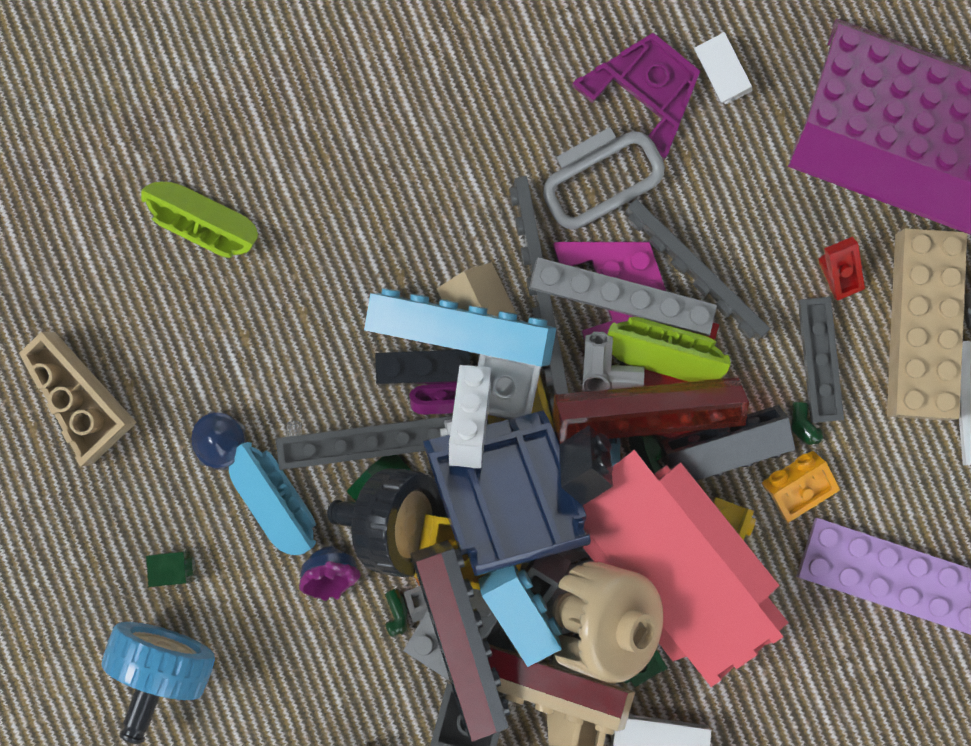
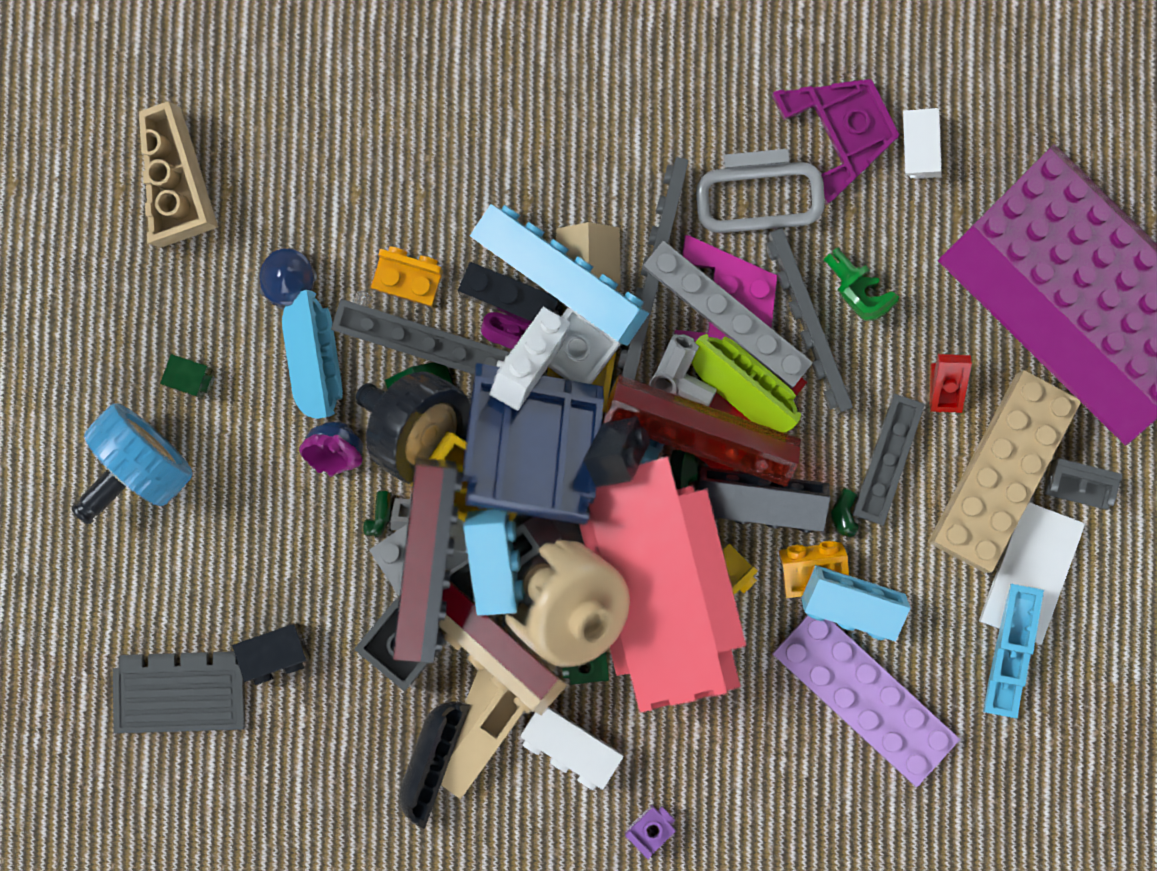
camera: 25 degrees right, 0 degrees up
lime brick [141,182,258,258] -> none
none -> light orange bracket [370,246,443,308]
none -> medium azure brick [801,565,911,642]
none -> green piece [823,247,899,321]

